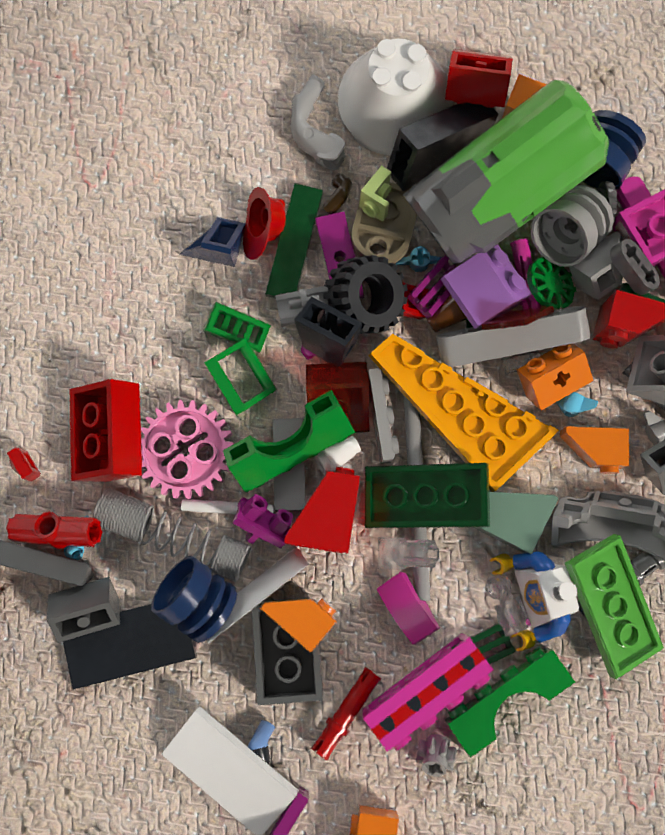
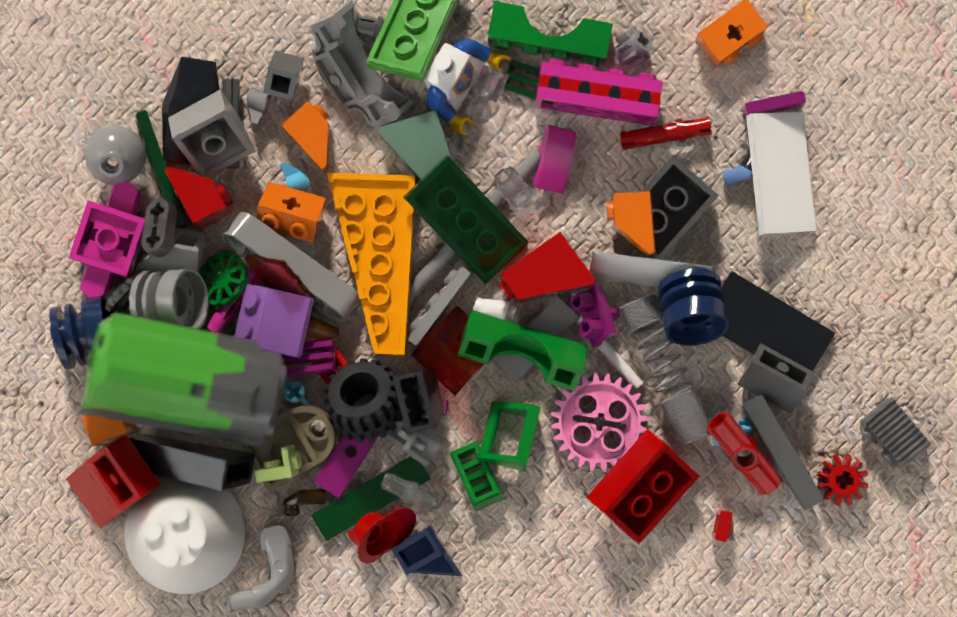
camera: 135 degrees left, 5 degrees up
none -> clear axle [381,474,438,512]

